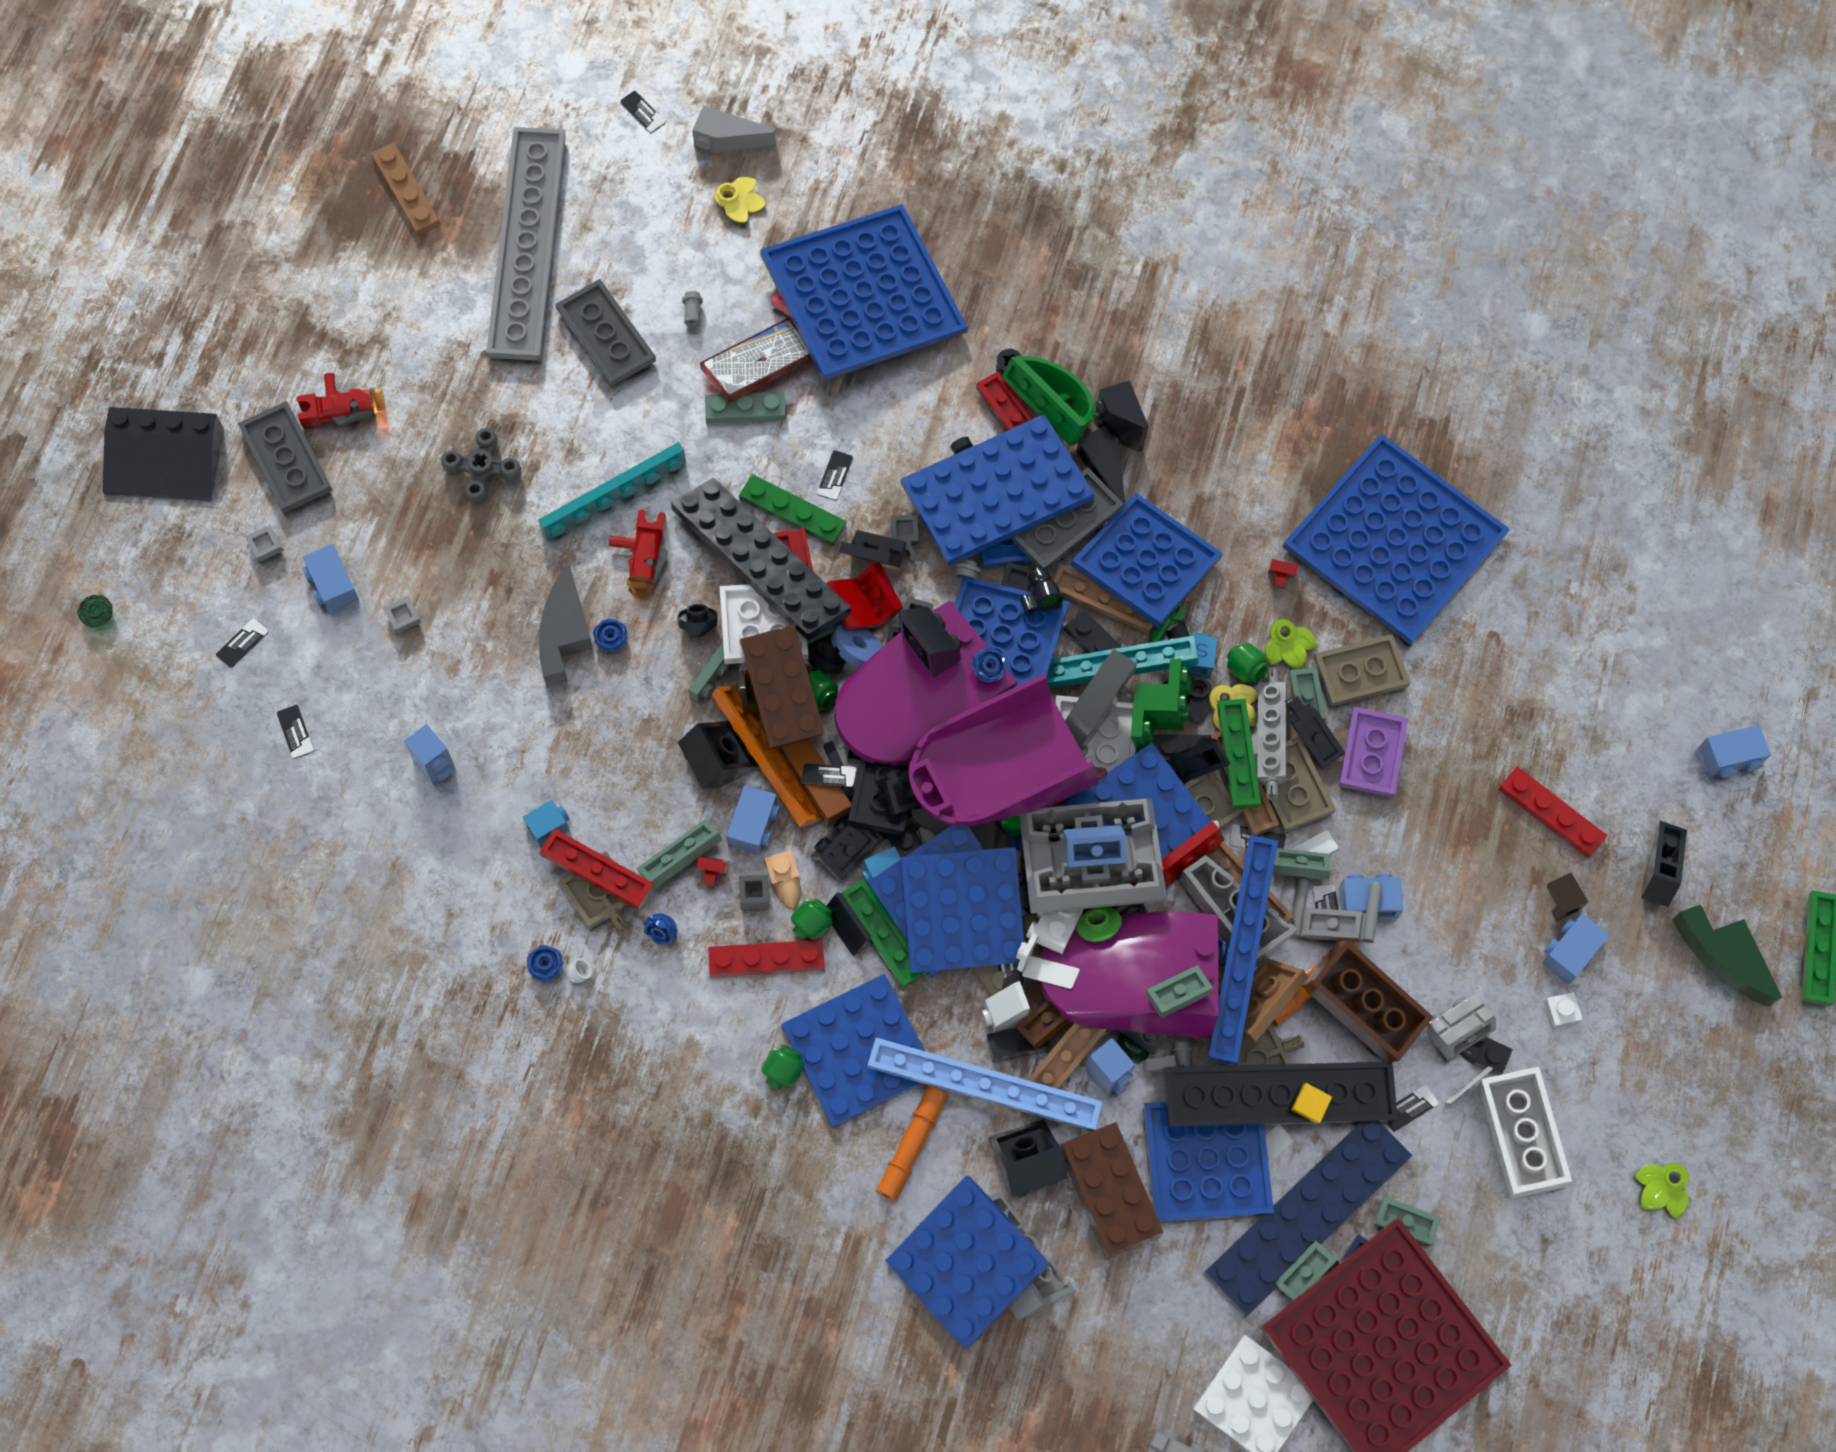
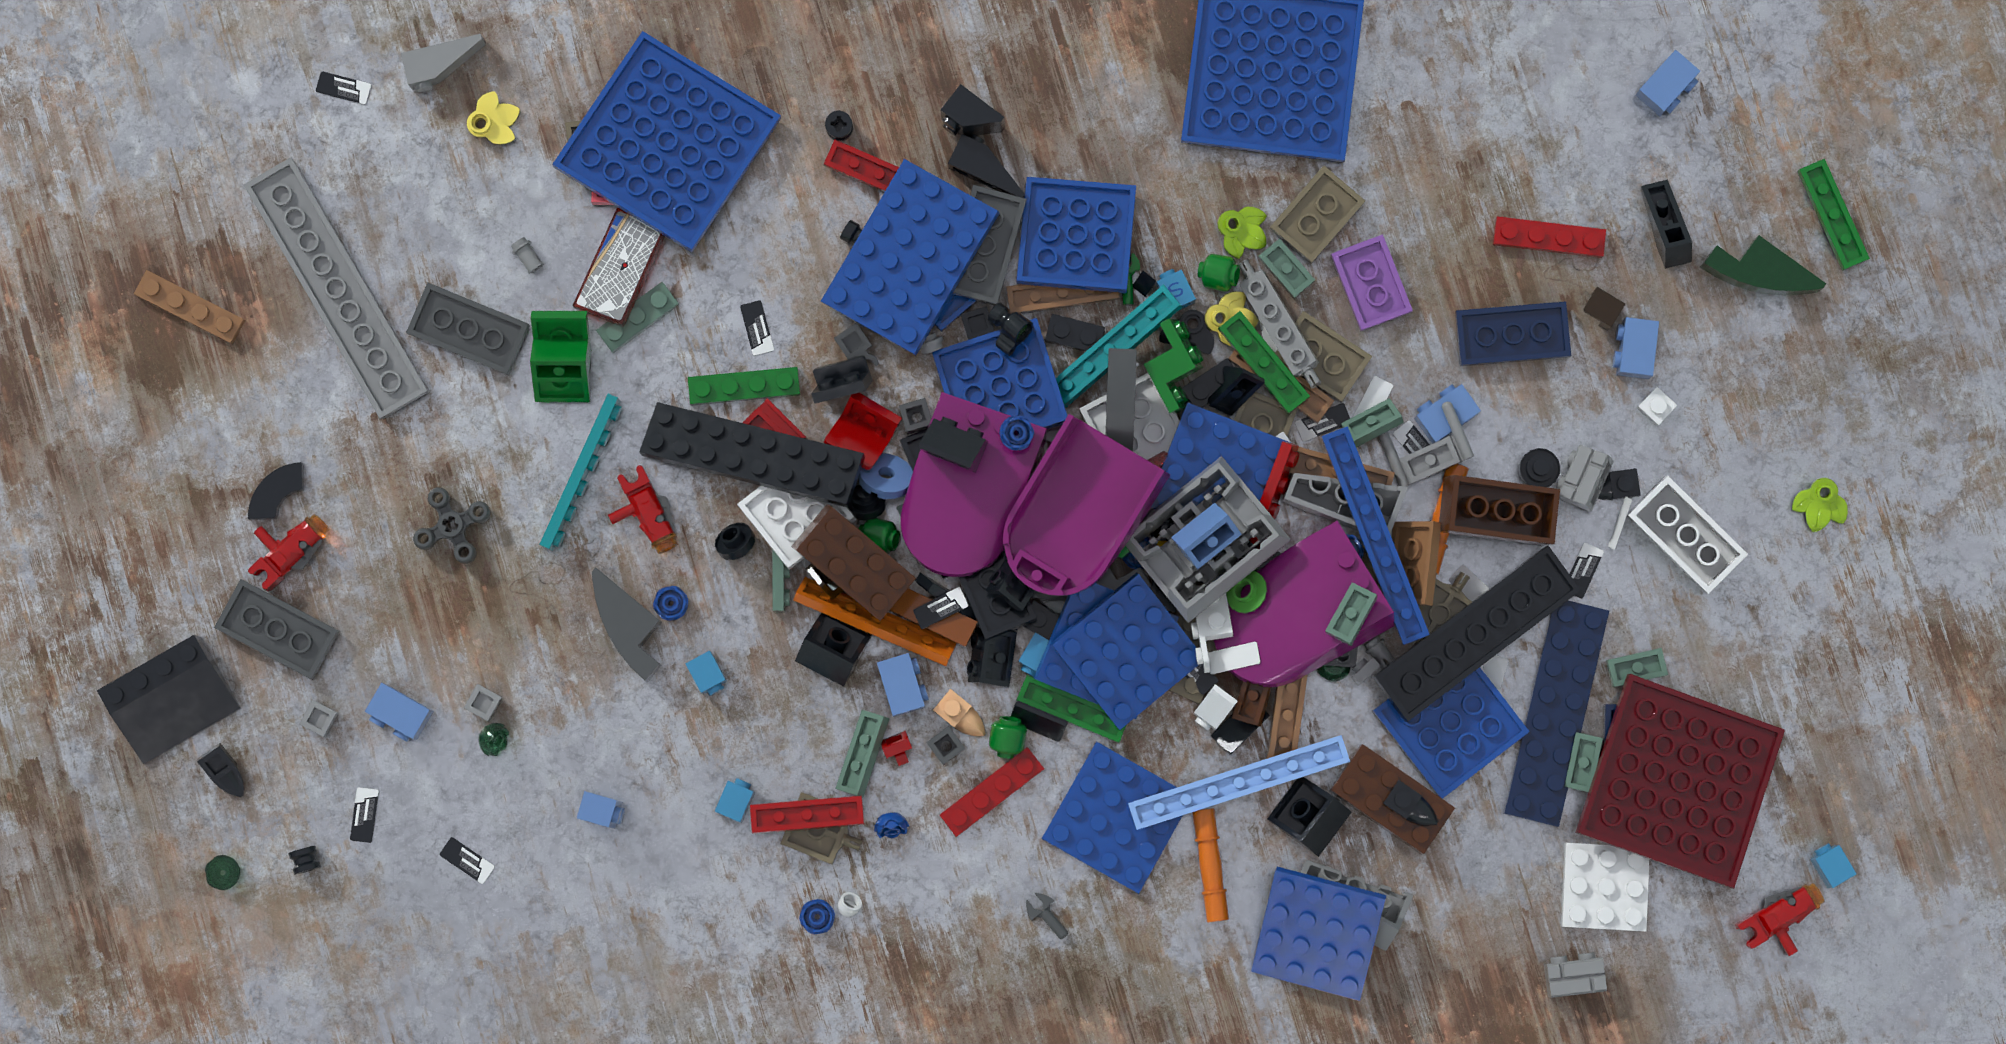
camera: 25 degrees left, 15 degrees up
green head [761,1044,804,1090] -> none
green window [1001,356,1095,446] -> none
medium blue brick [1085,1038,1135,1096] -> none
red tile [1267,559,1298,588] -> none
black hinge [1285,694,1345,769] -> none
yellow tile [1292,1083,1332,1124] -> none
none -> black plate [197,743,244,797]
none -> black tile [248,462,304,520]
none -> black wheel [288,846,321,875]
none -> clear green plate [478,723,509,756]
none -> green bracket [530,311,591,402]
none -> dark azure brick [685,651,727,696]
none -> dark grey bar [1026,893,1068,939]
none -> black plate [1382,780,1438,826]
none -> dark blue plate [1455,301,1571,366]
none -> black plate [1519,448,1560,487]

